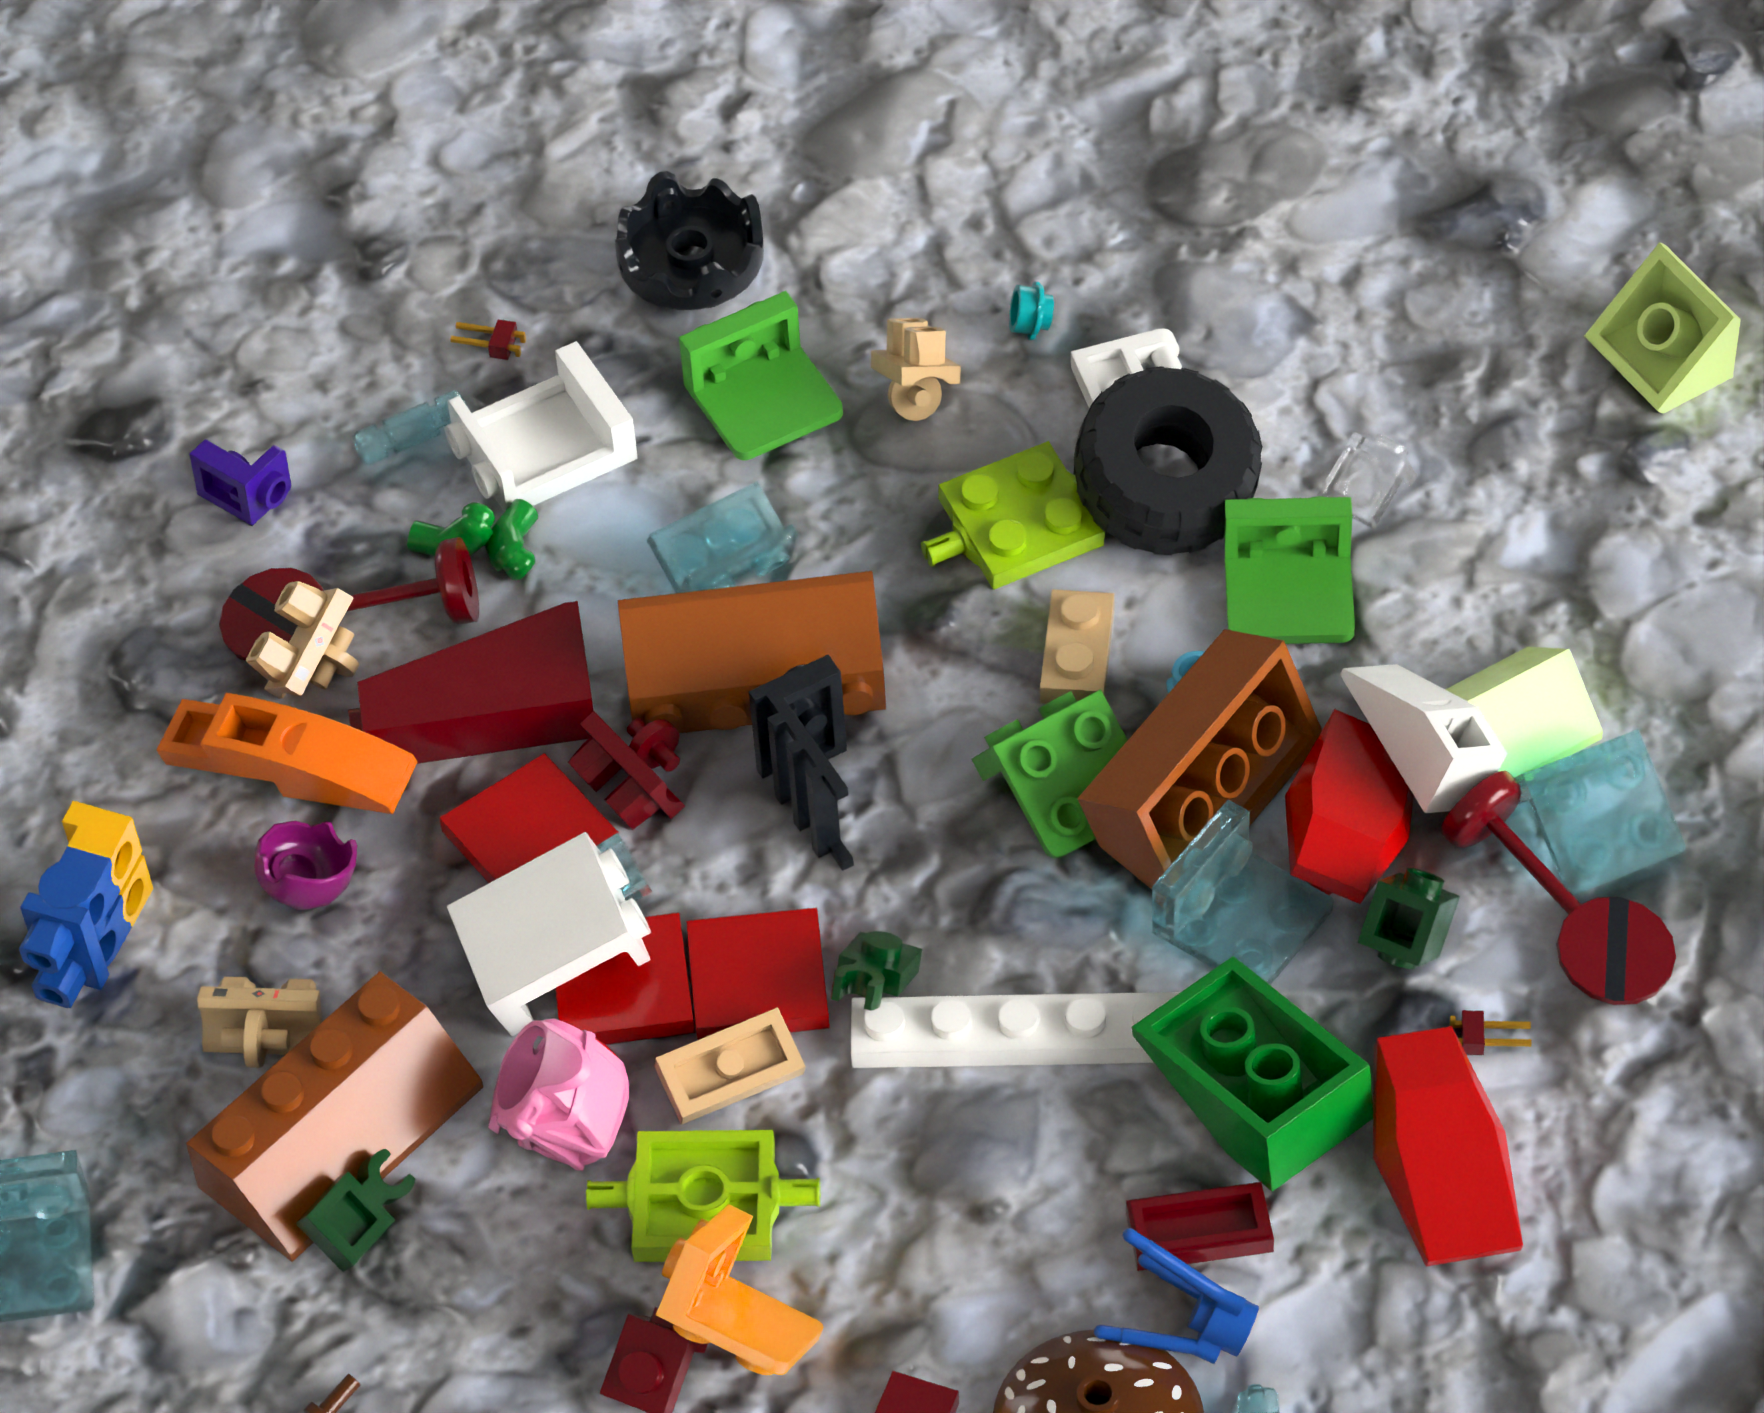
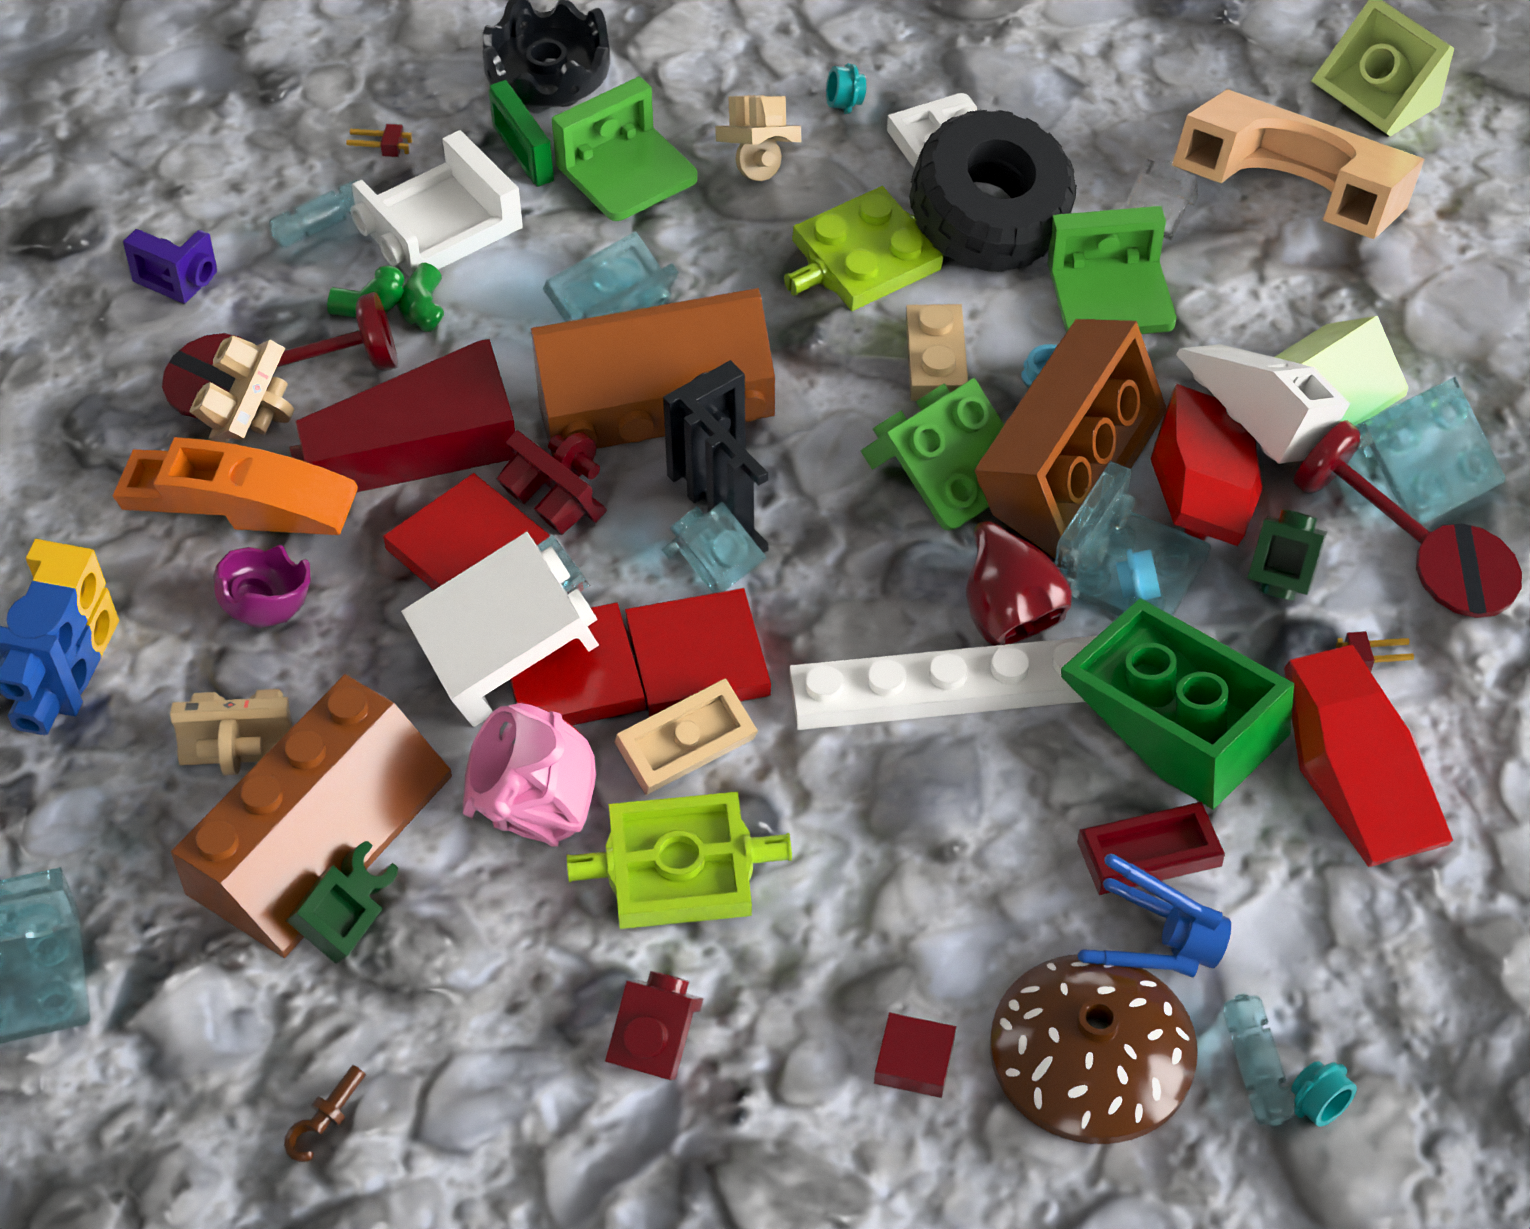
camera: 10 degrees left, 0 degrees up
light orange bracket [656,1204,824,1375] -> none
dark green plate [831,931,922,1011] -> none
none -> green tile [488,80,554,187]
none -> clear light blue bracket [661,501,767,593]
none -> dark red piece [966,521,1072,646]
none -> medium azure plate [1116,548,1161,600]
none -> light nougat arch [1172,89,1424,239]

